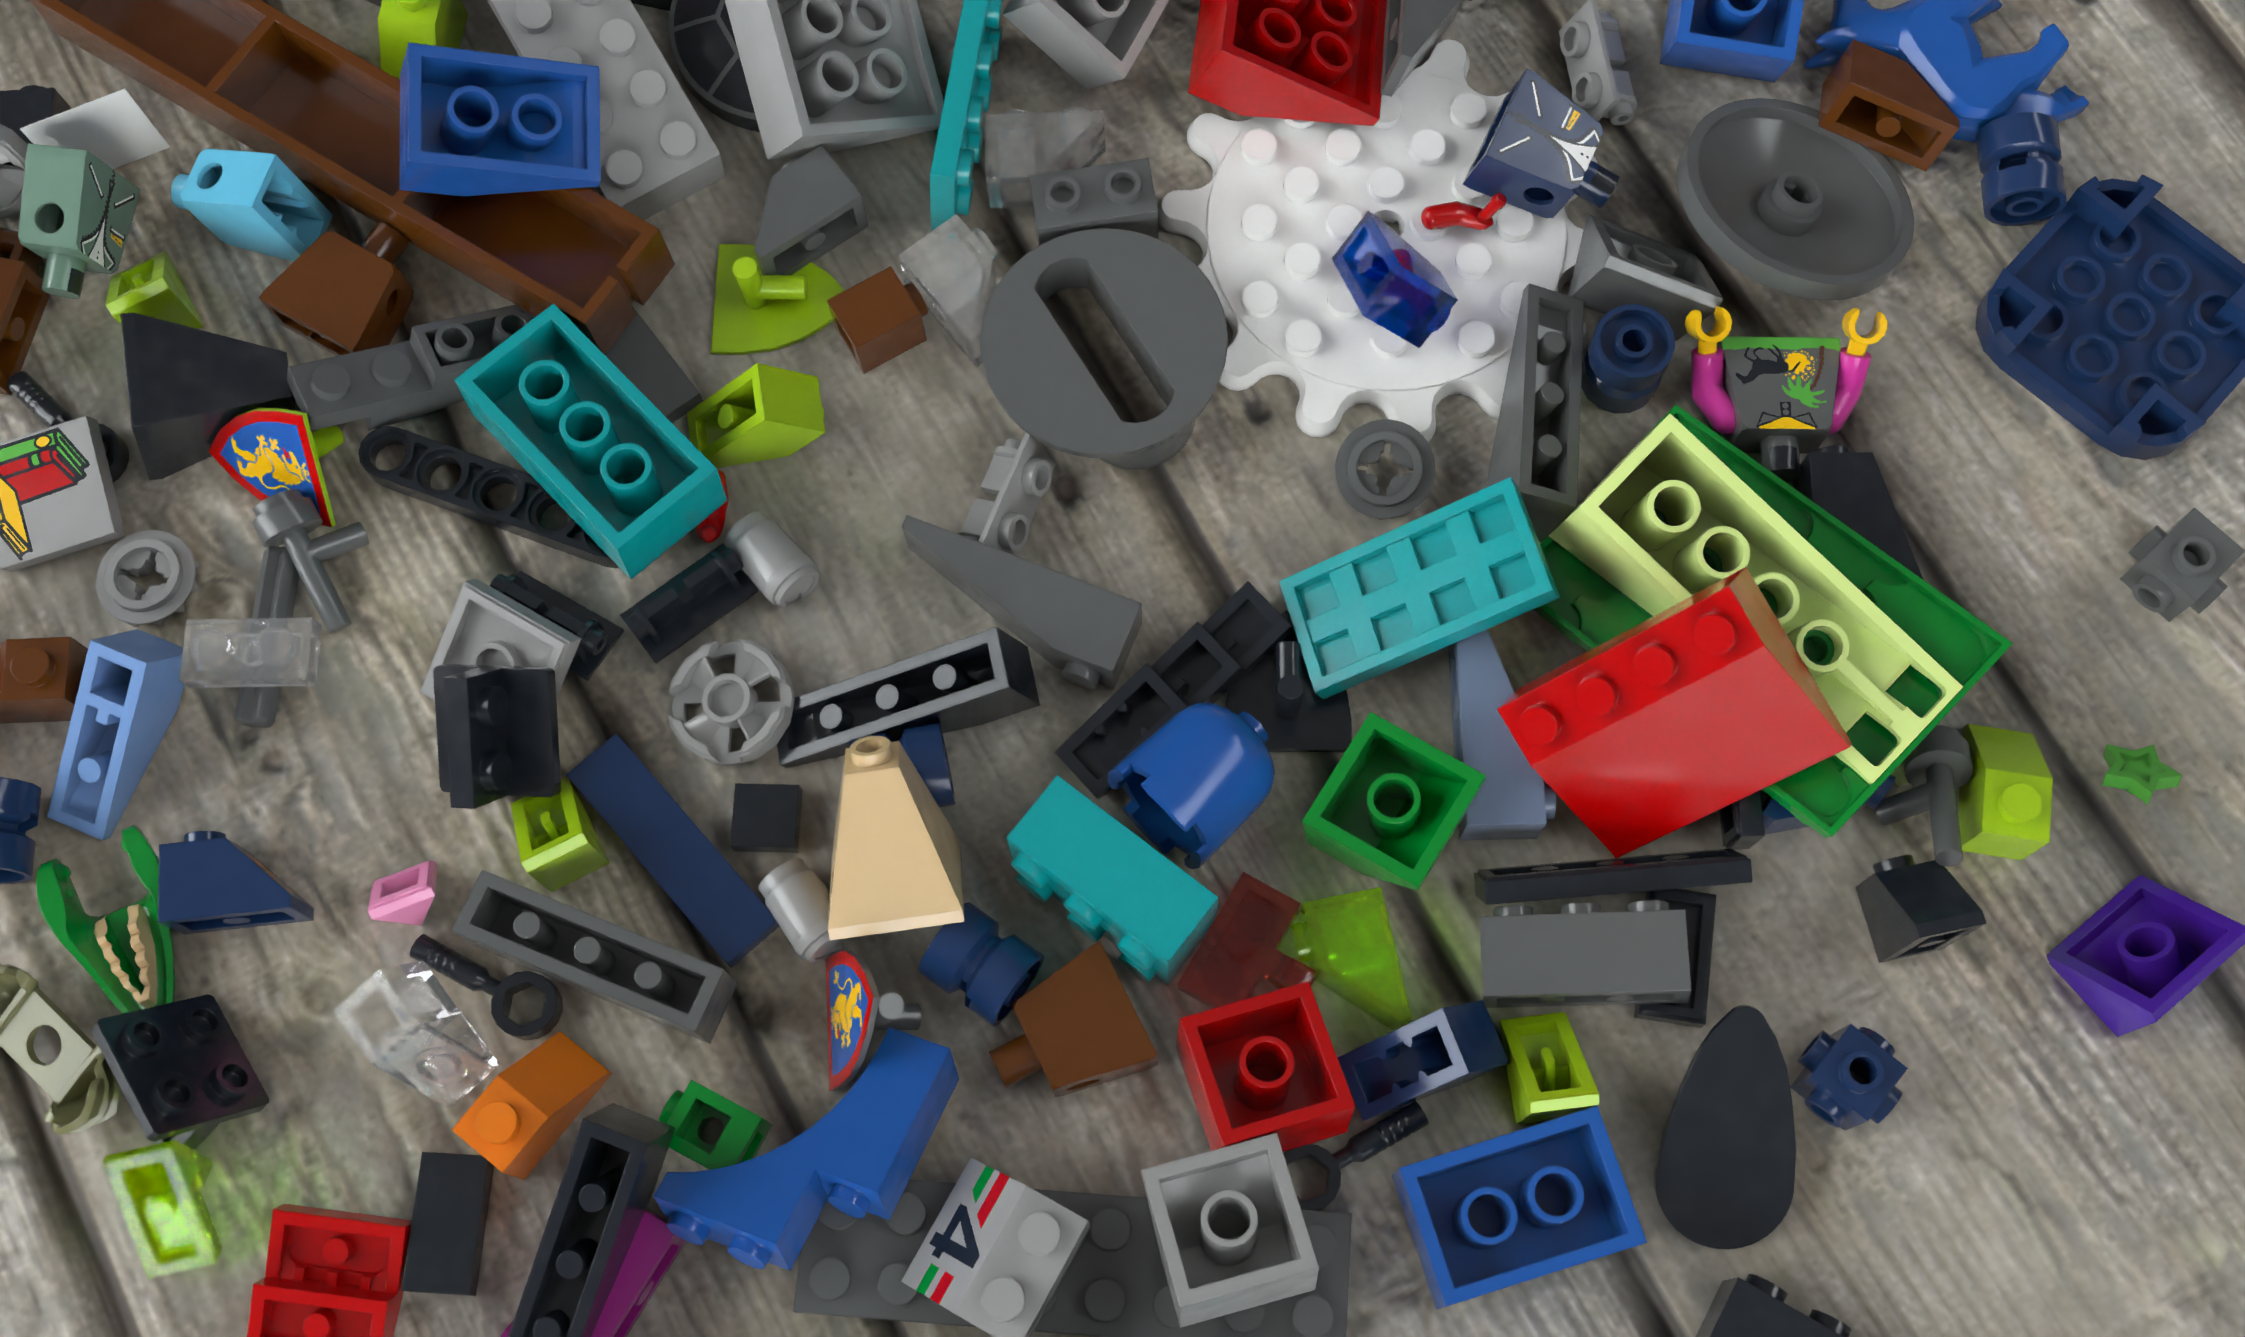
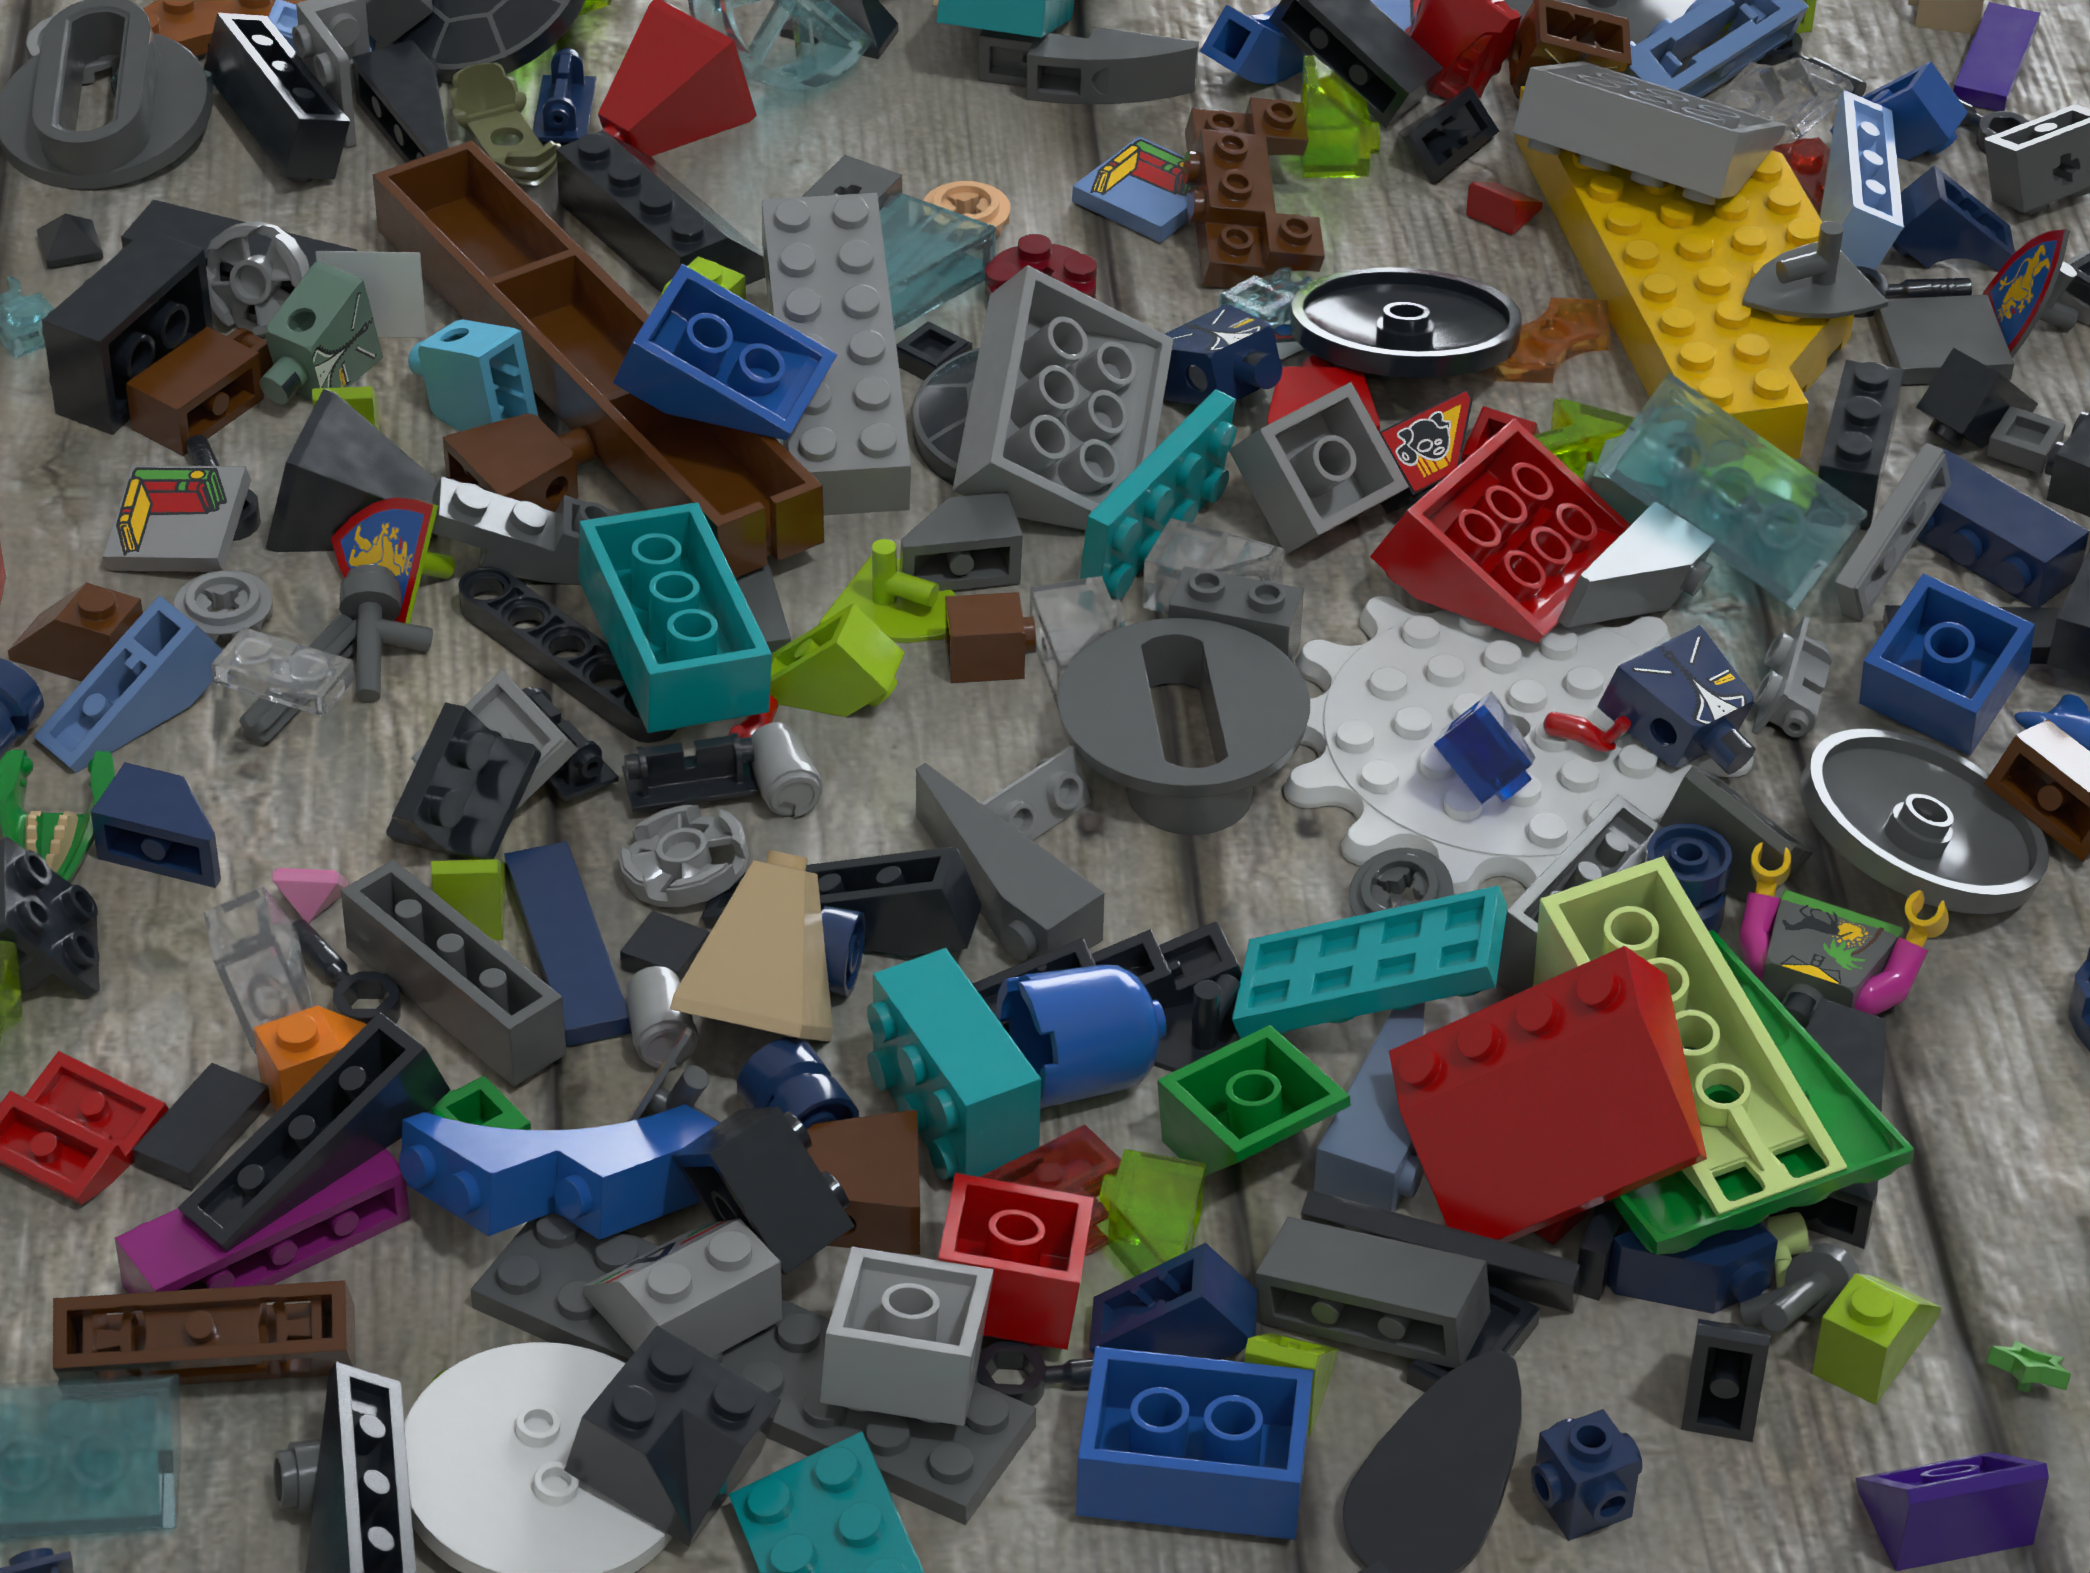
camera: 20 degrees right, 30 degrees down
none -> black slope [672,1106,855,1275]

